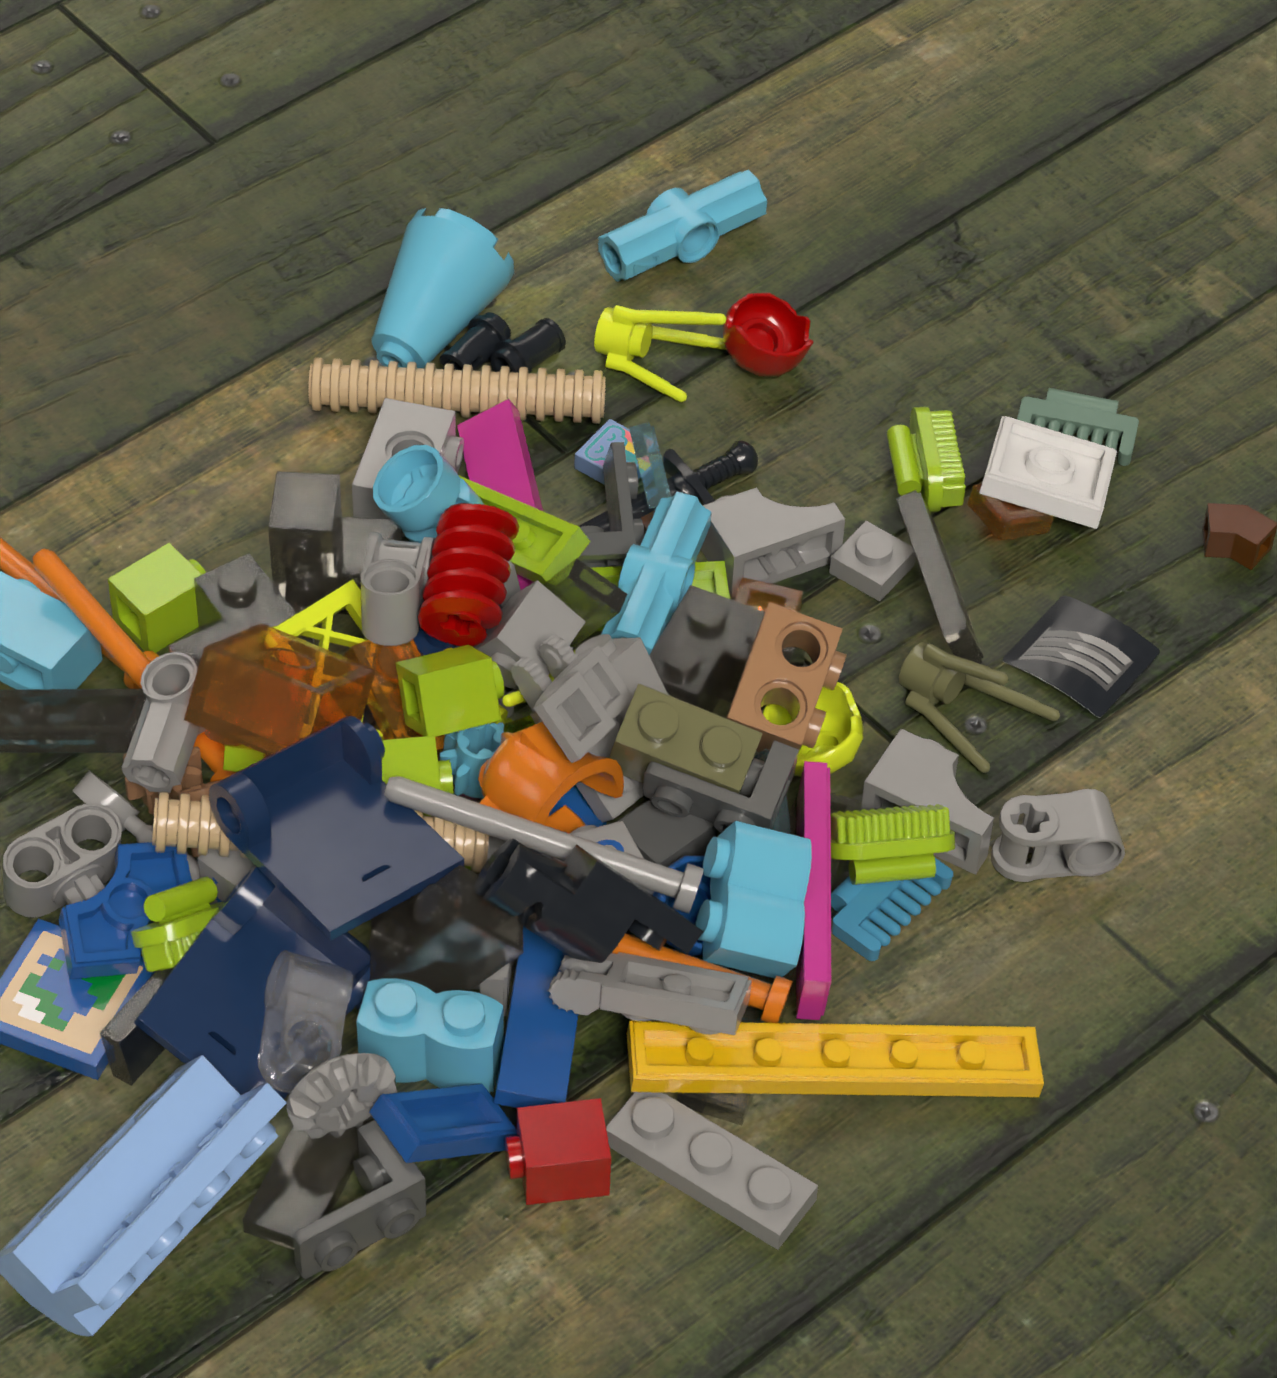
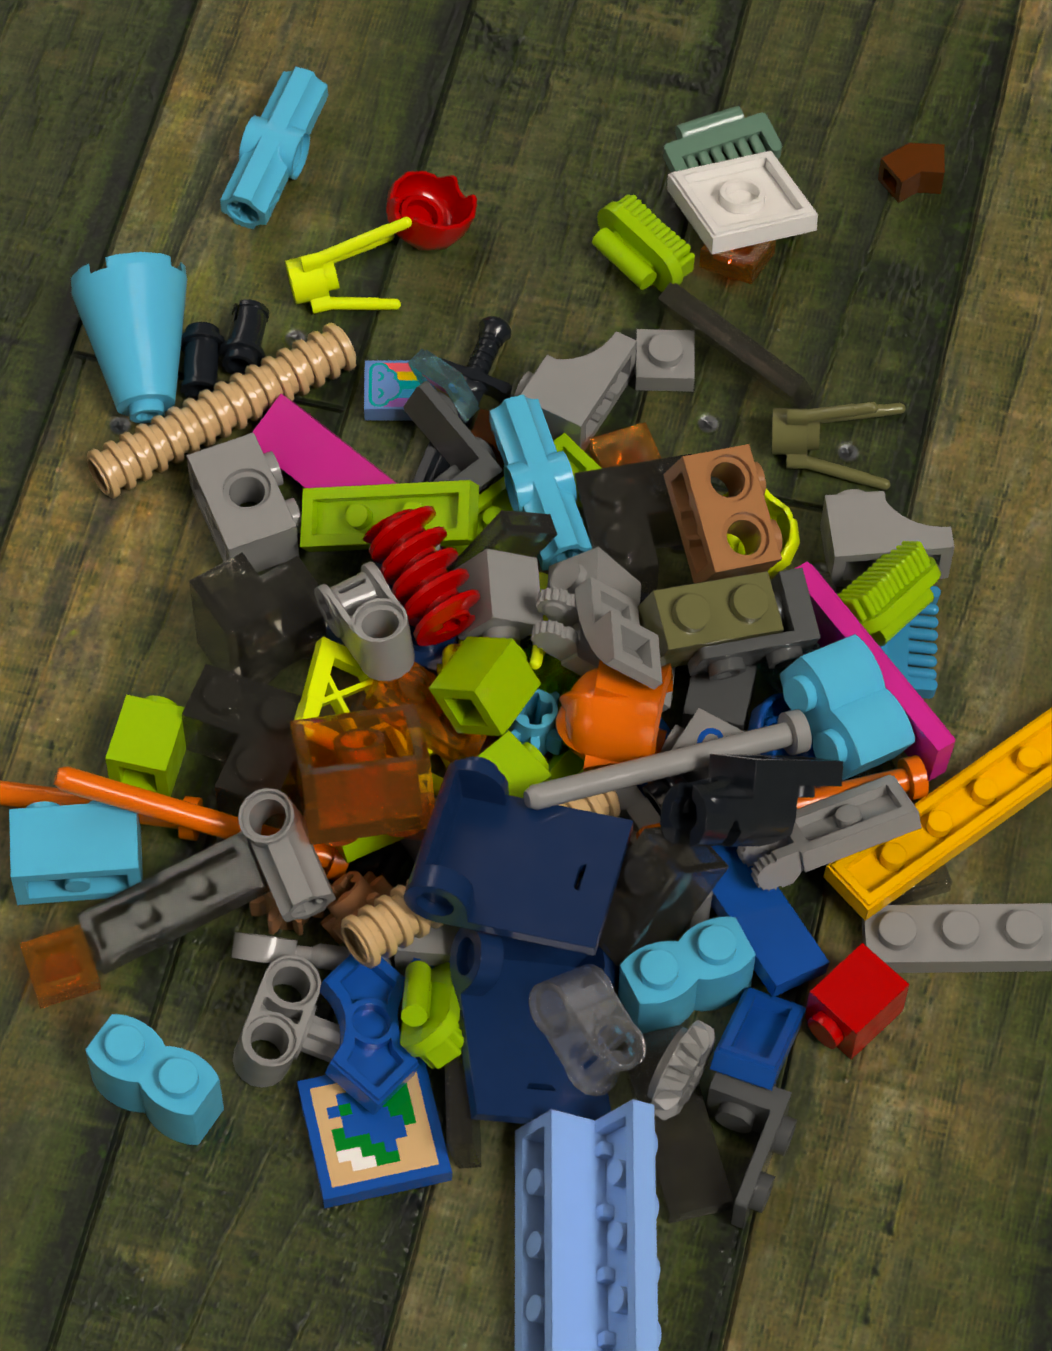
camera: 35 degrees left, 10 degrees up
medium azure wheel [373,445,484,543] -> none
light grey piece [991,789,1125,882] -> none
black sticker [1002,596,1160,718] -> none

